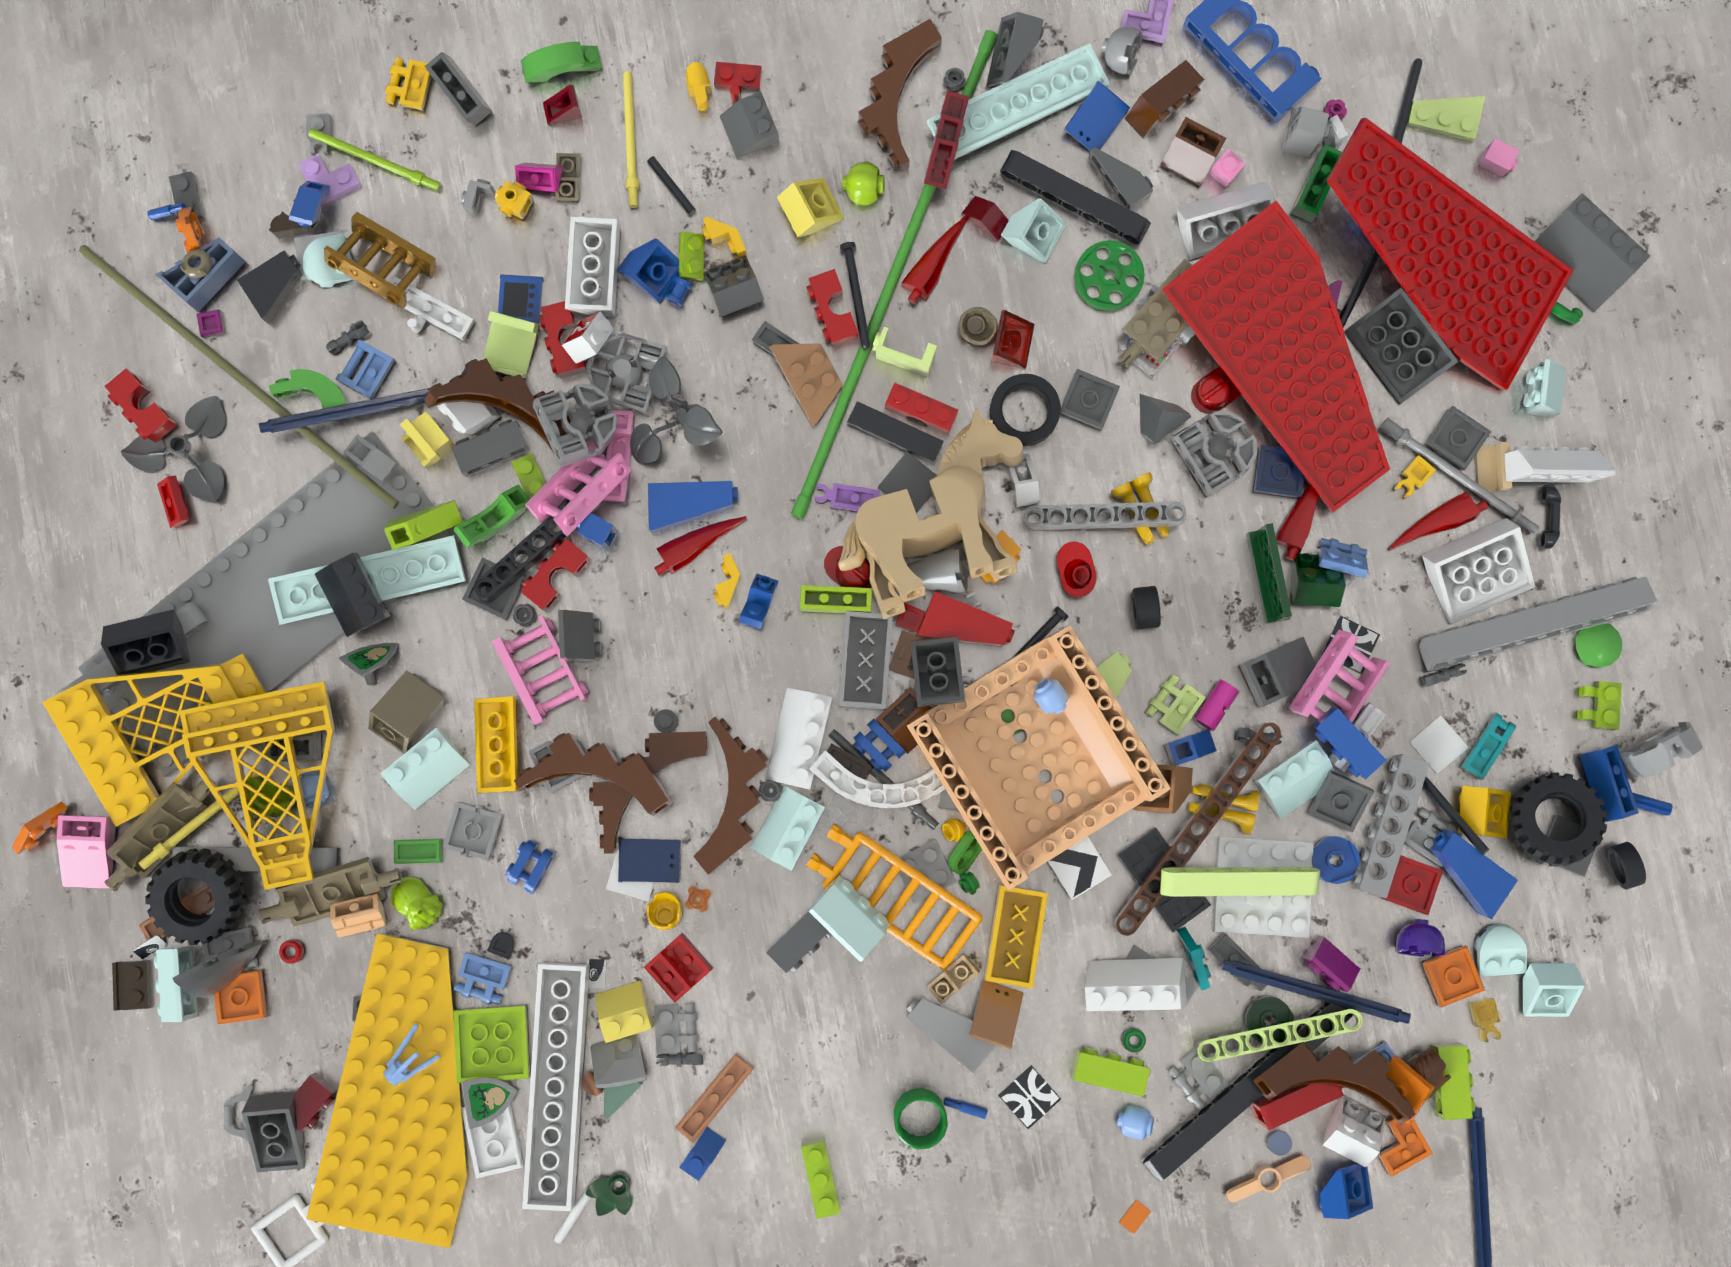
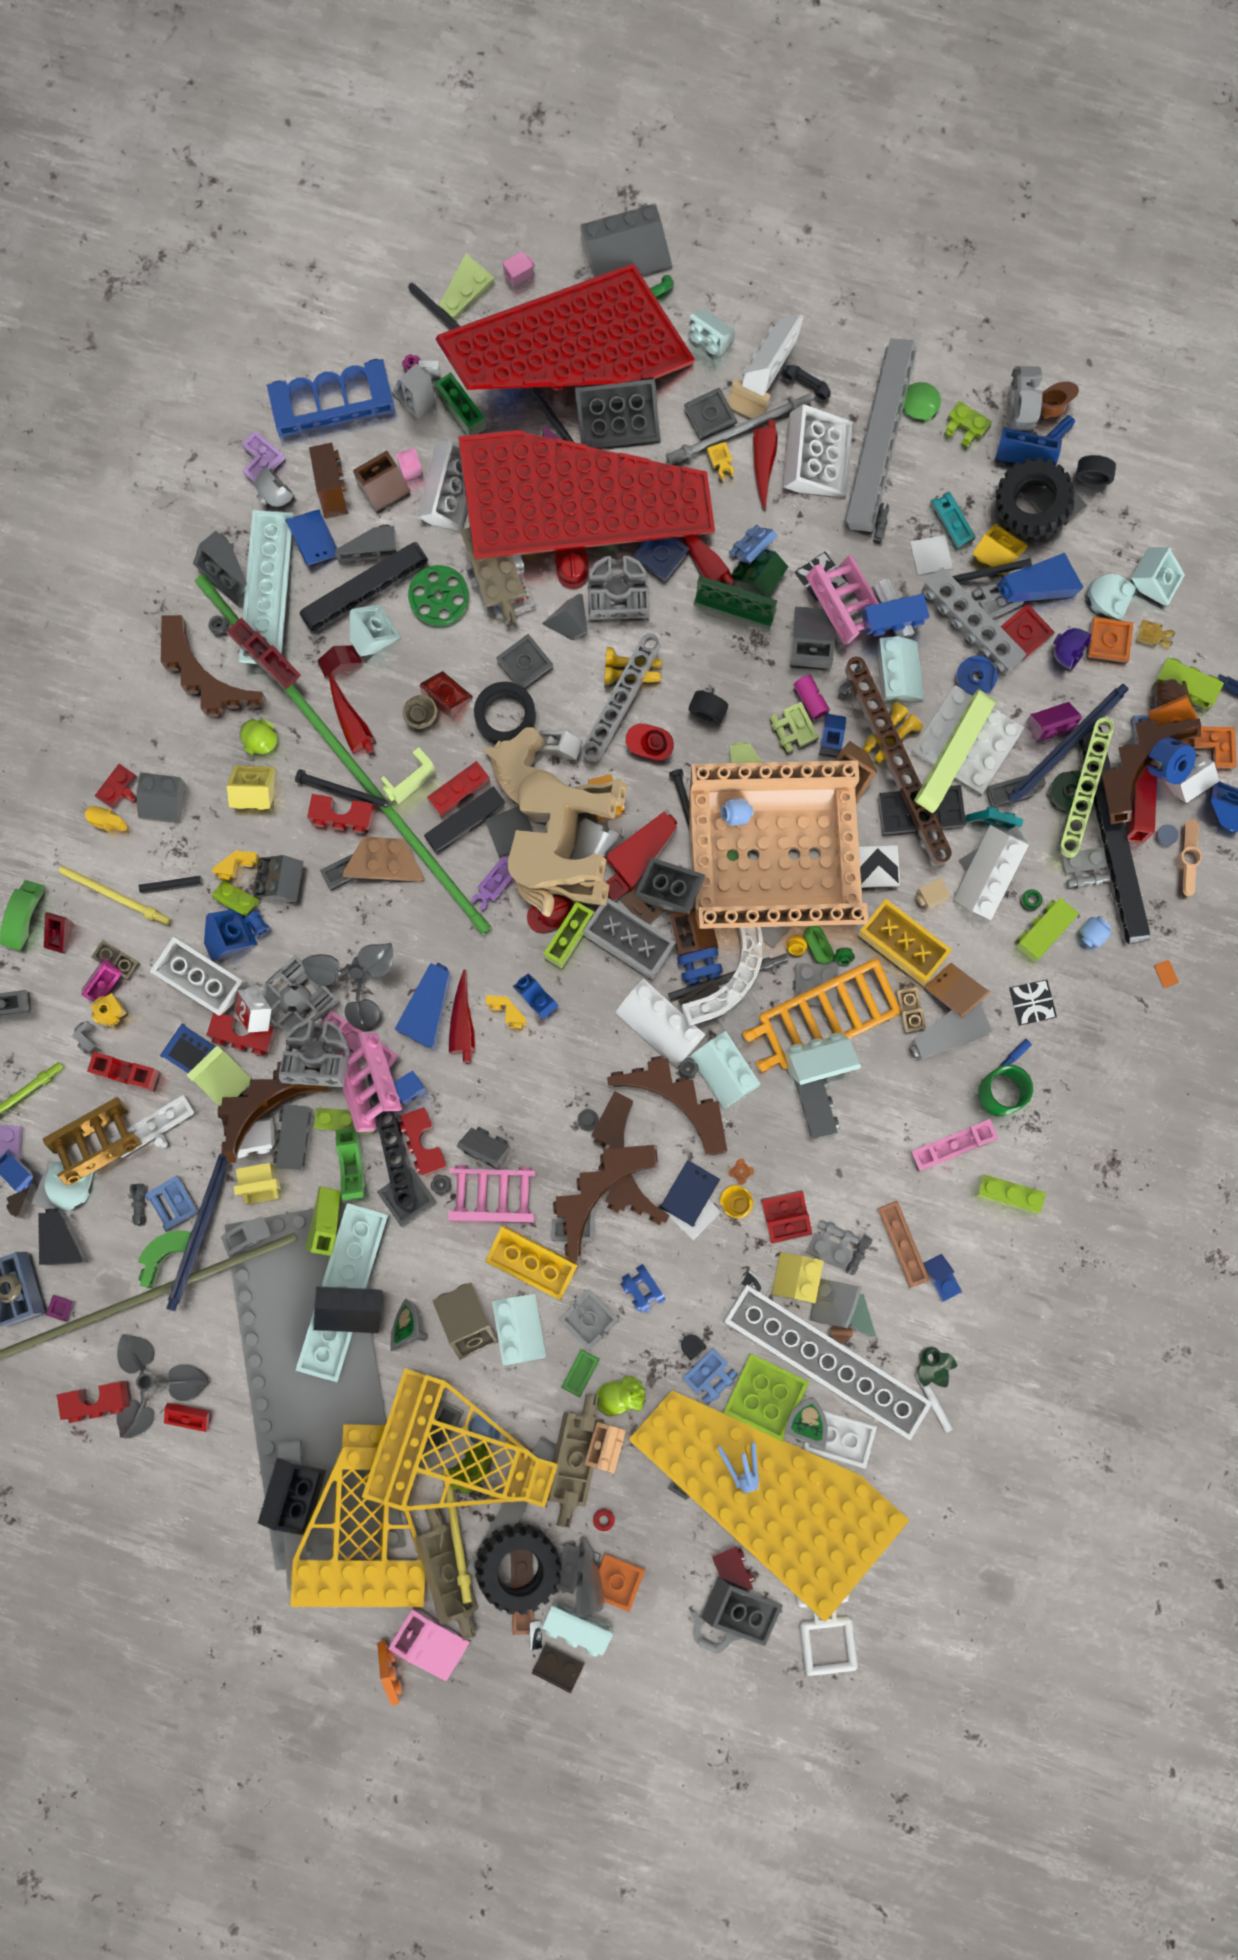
camera: 55 degrees left, 5 degrees down
dark grey plate [1309,770,1374,833] -> none
none -> red arch [87,1051,159,1091]
none -> bright pink slope [911,1119,998,1171]
none -> tan brick [916,877,951,910]
none -> dark orange piece [1041,381,1079,419]
none -> blue piece [1148,737,1195,785]

